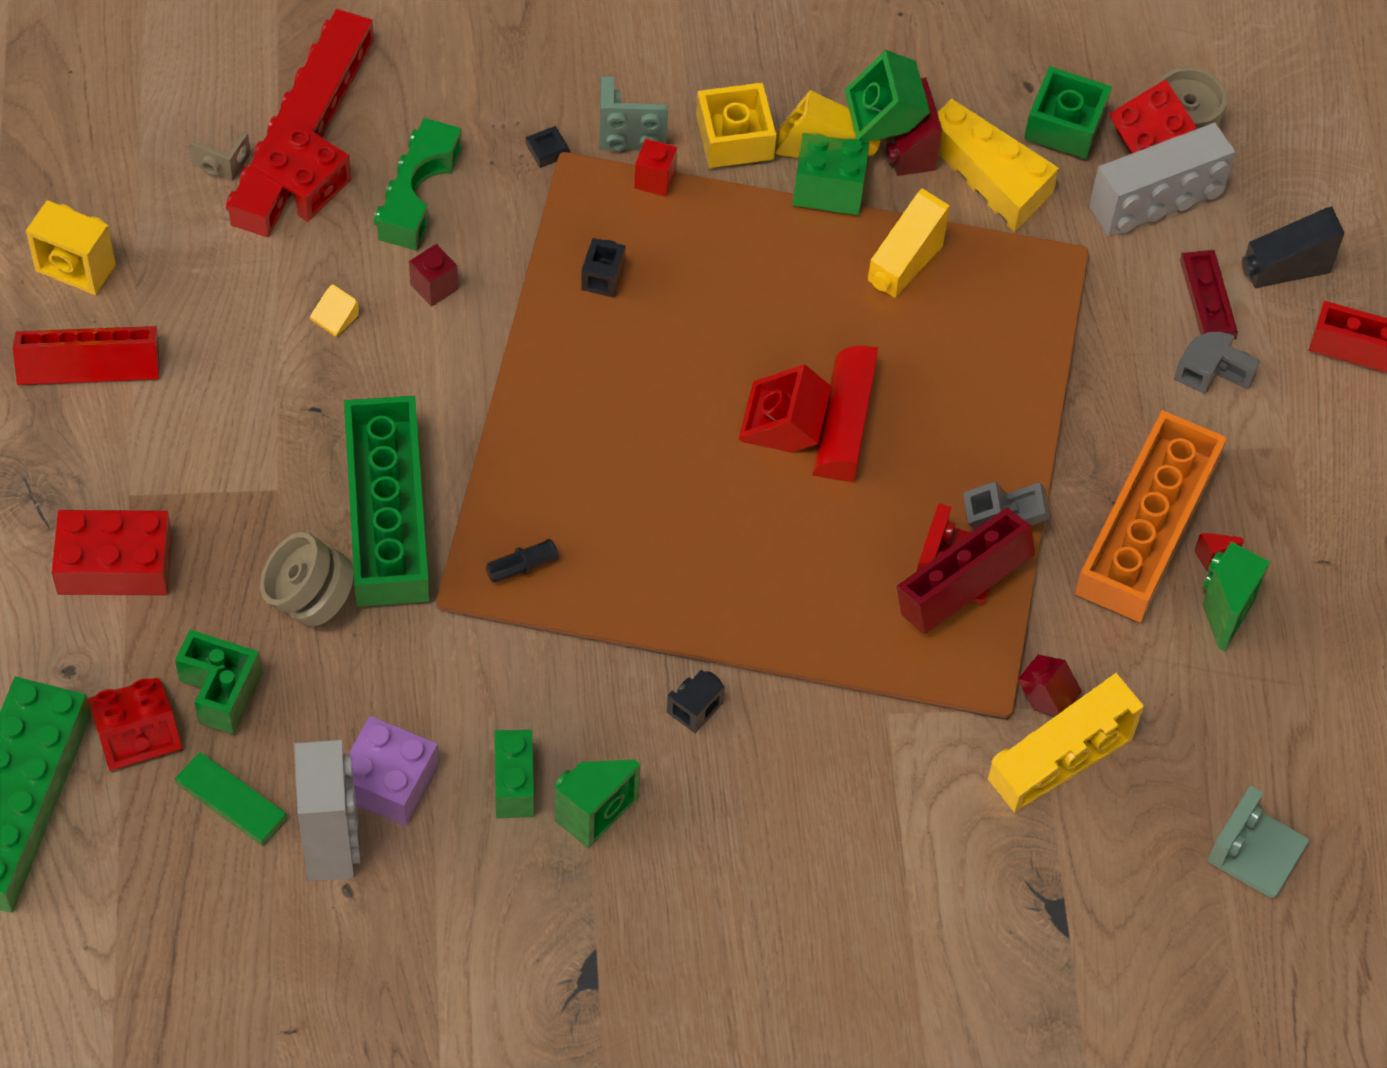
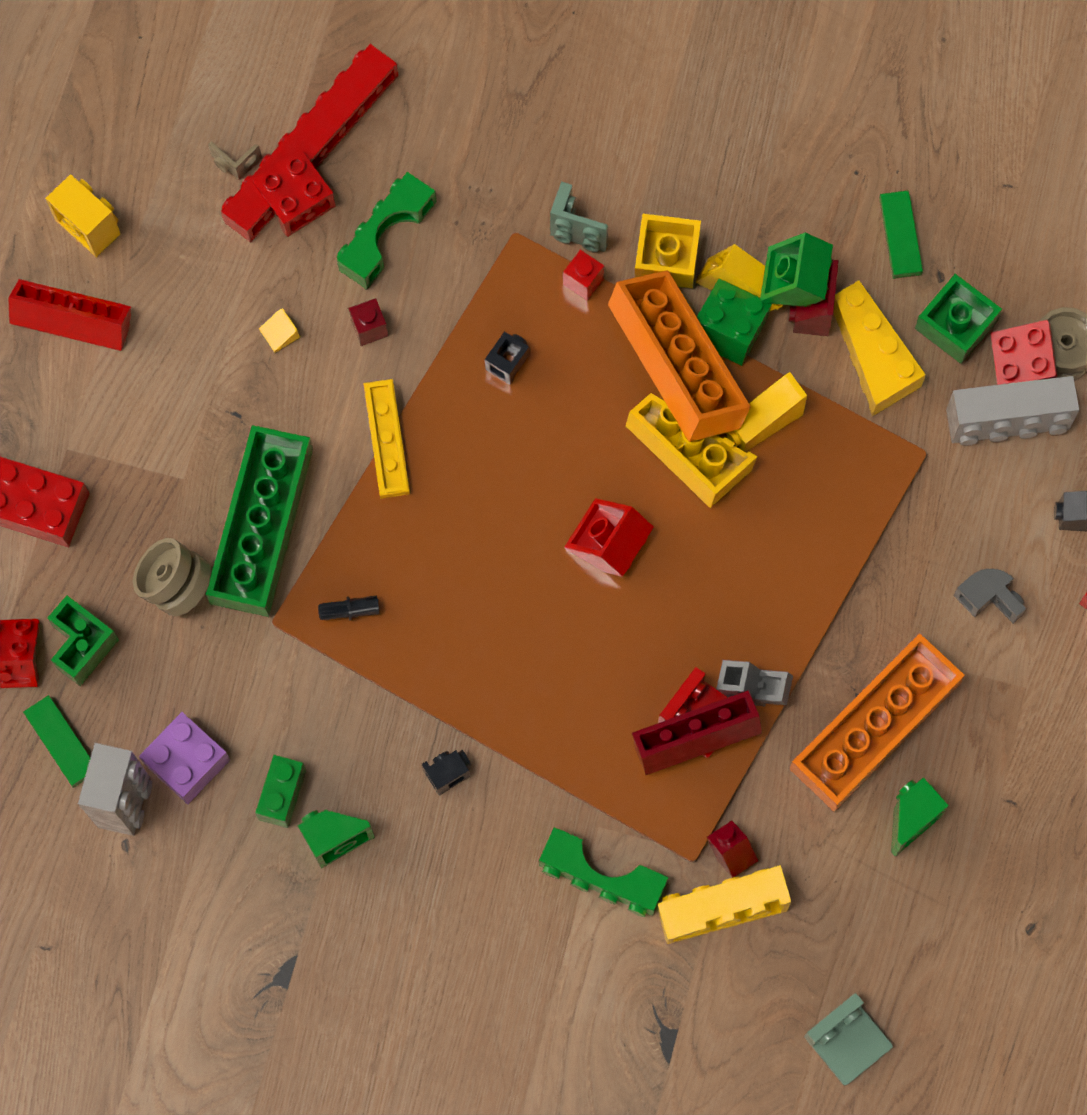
camera: 25 degrees right, 15 degrees up
black tile [526,126,570,168] -> none
red brick [812,345,879,483] -> none
dark red tile [1180,249,1238,340] -> none
red slope [1195,533,1244,572] -> none
none -> yellow tile [363,379,410,499]
none -> green arch [539,827,668,917]
none -> orange brick [608,270,751,442]
none -> yellow wedge [626,393,757,508]
none -> green tile [879,190,923,279]

